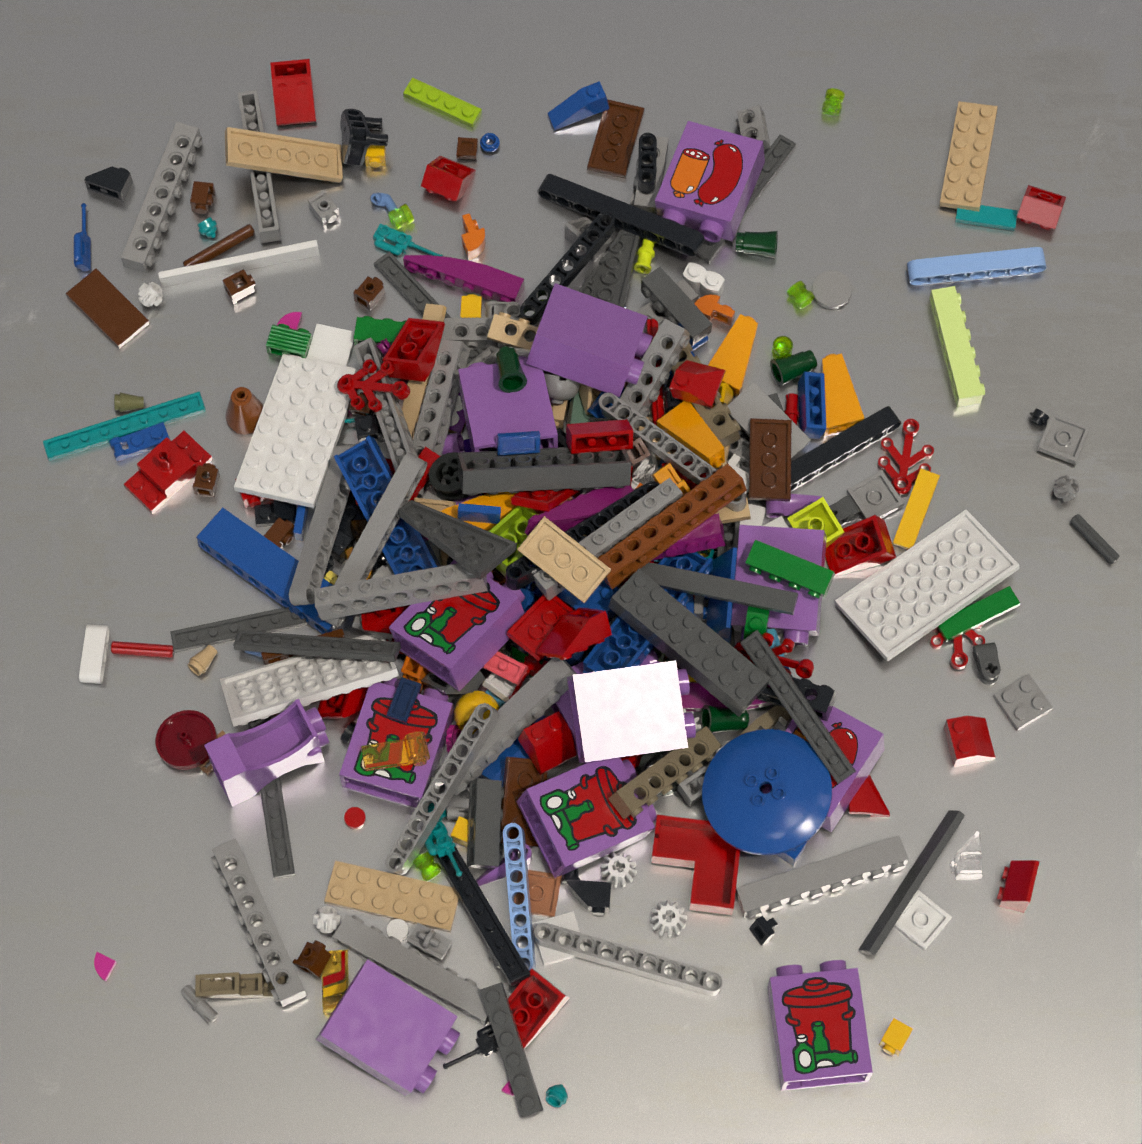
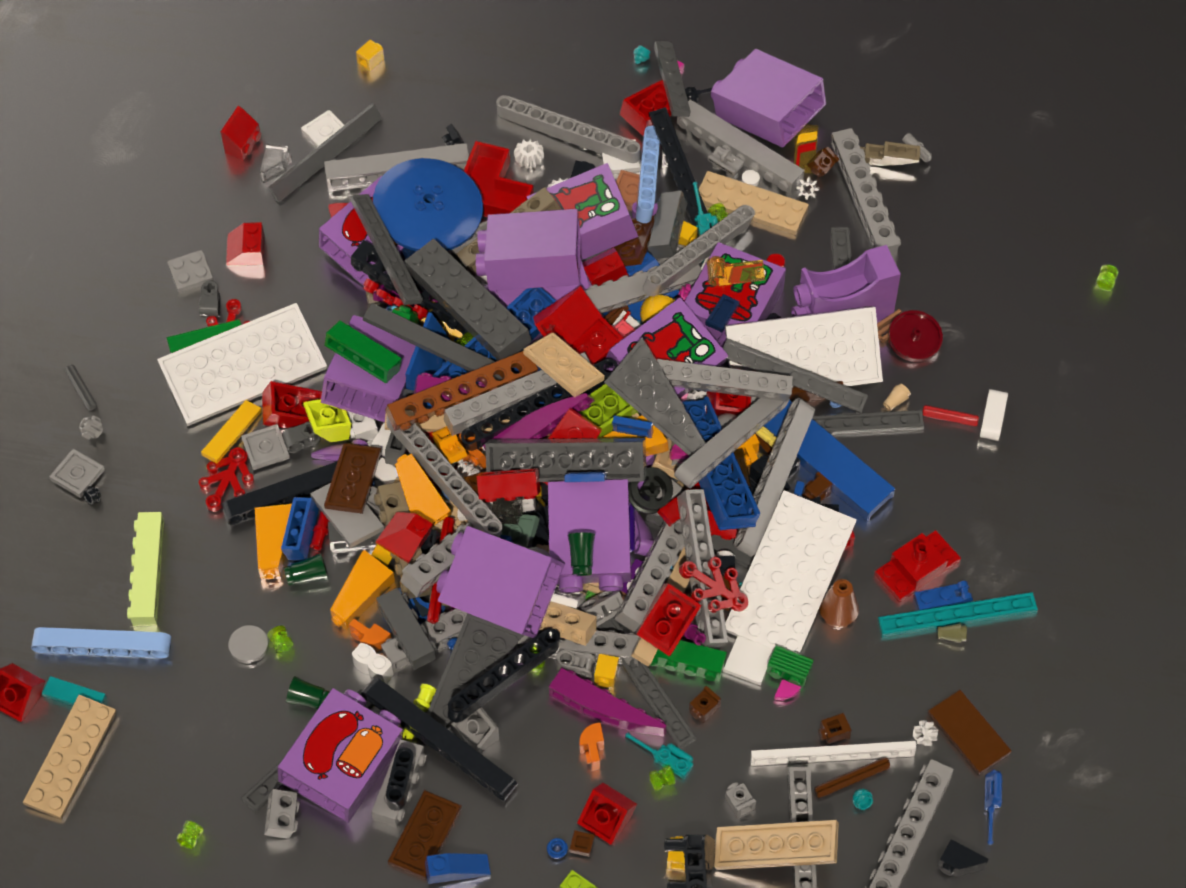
camera: 170 degrees left, 10 degrees down
dark pink tile [94,952,117,982] -> none
reddish brown brick [190,181,216,214] -> none
reddish brown brick [192,463,220,498] -> none
medium blue arm [370,193,399,215] -> none
brick [767,960,873,1091] -> none
clear neon green wheel [772,336,793,359] -> none

